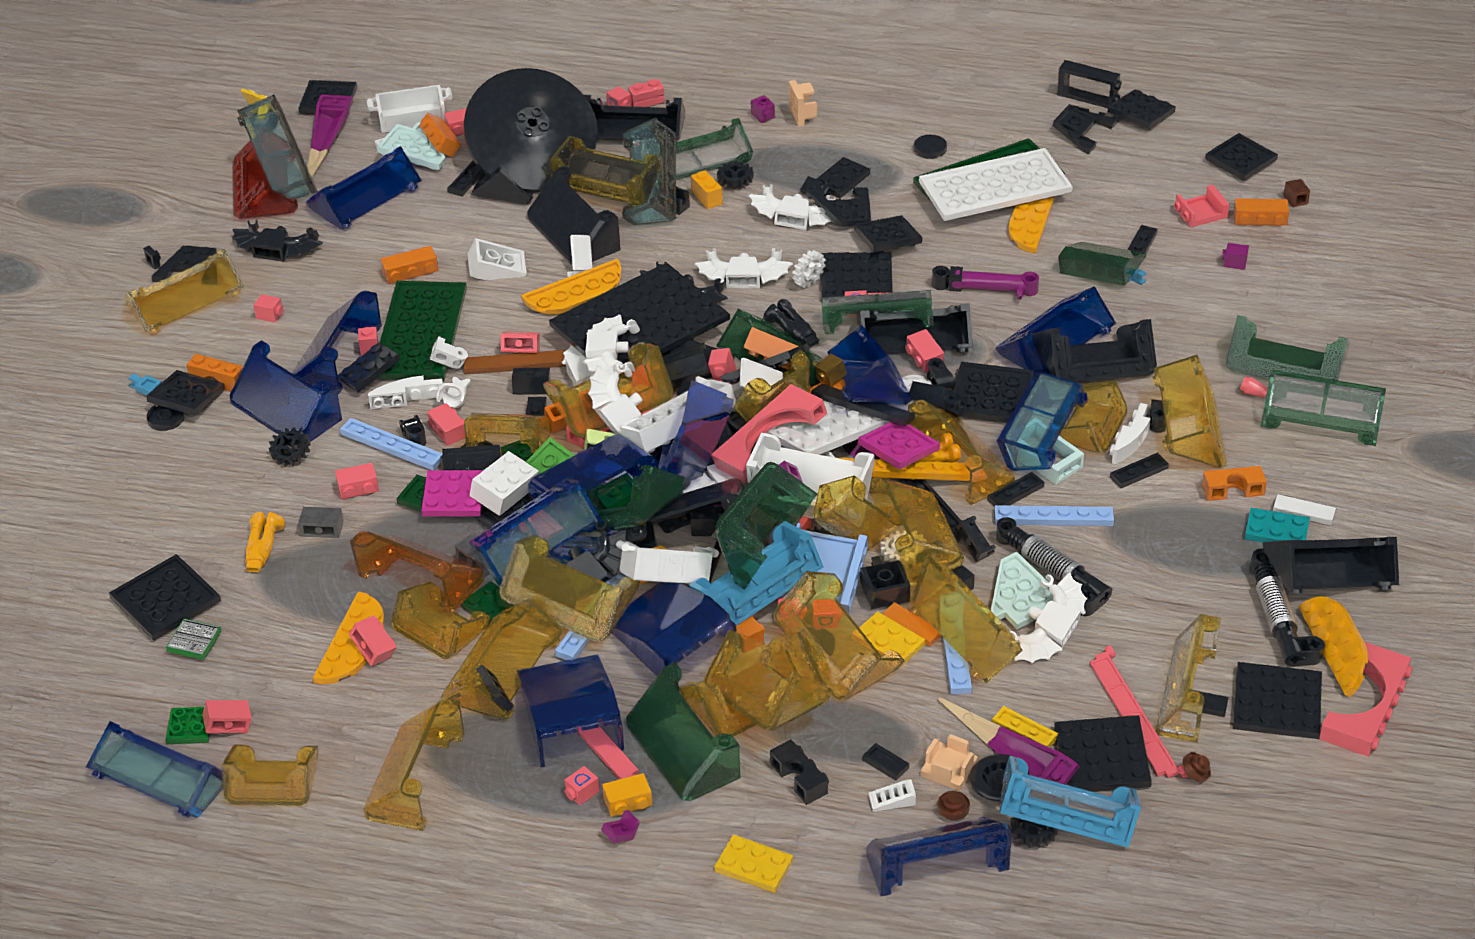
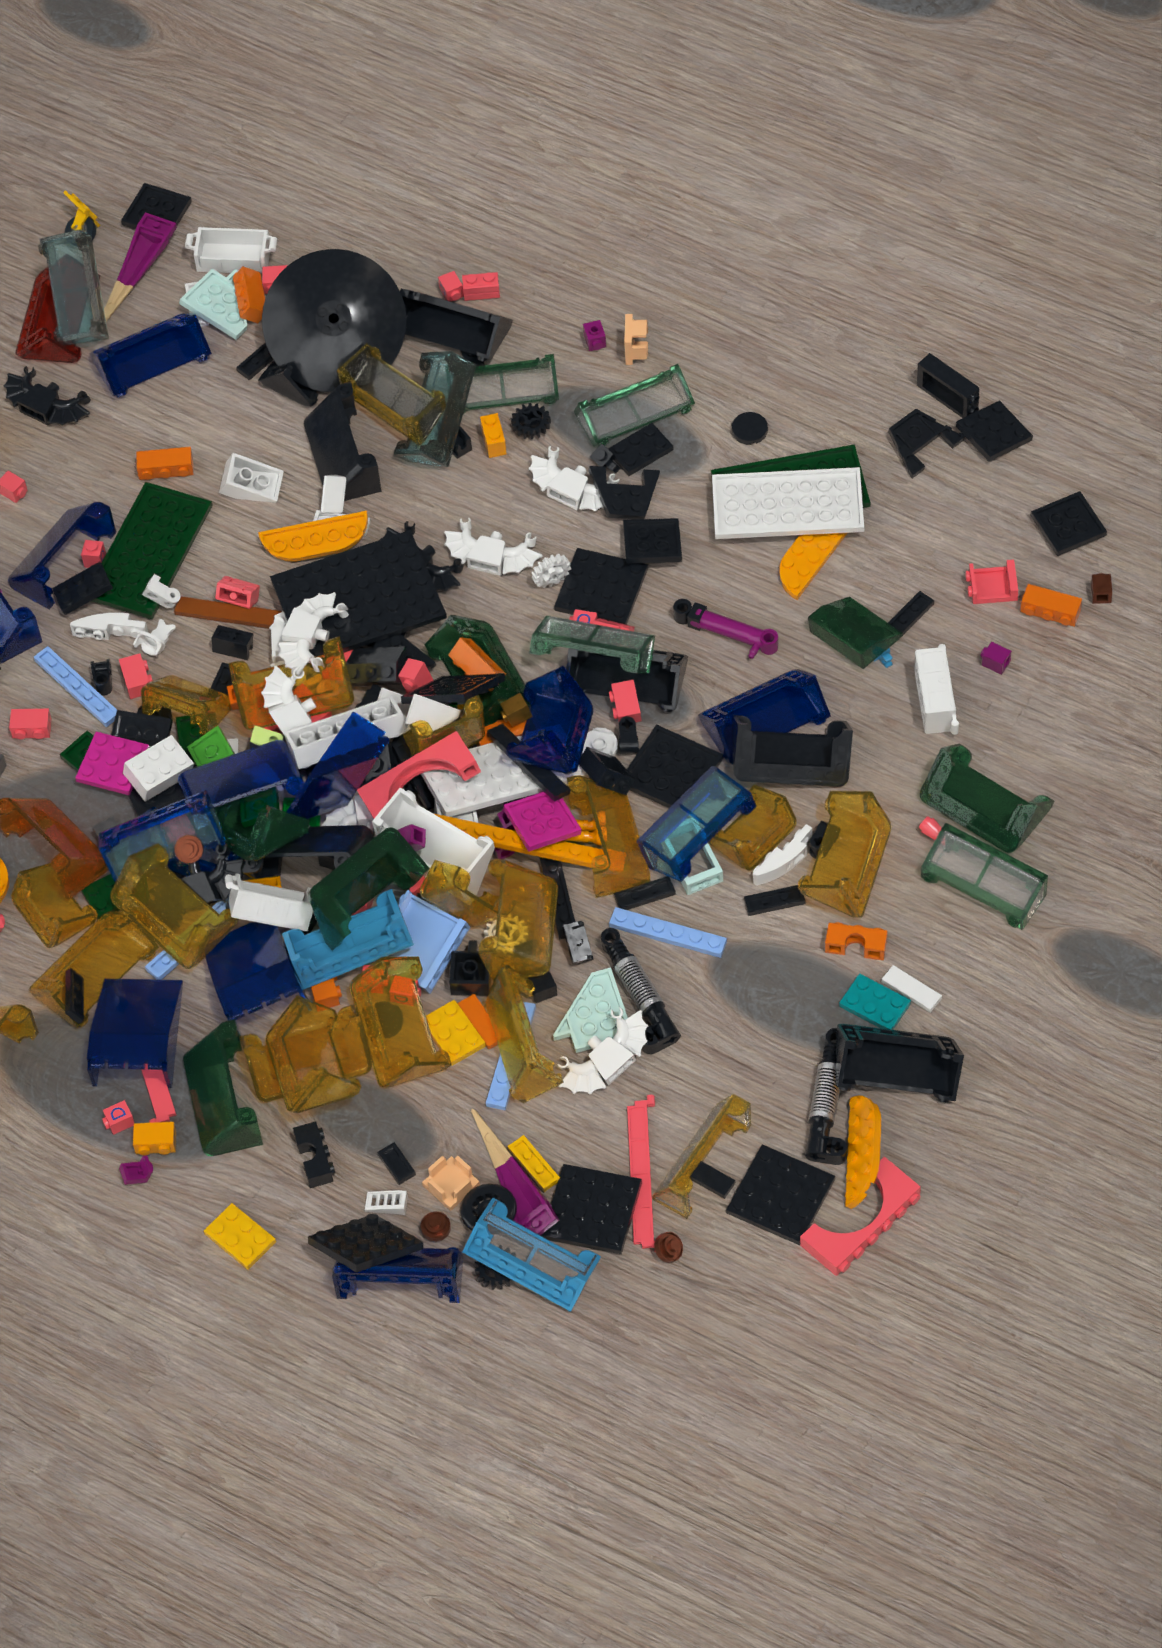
camera: 20 degrees right, 15 degrees up
black piece [763,299,820,348] -> none
none -> copper plate [175,835,204,863]
none -> black plate [308,1214,423,1273]
none -> clear windscreen [574,364,695,447]
none -> white container [914,644,959,735]

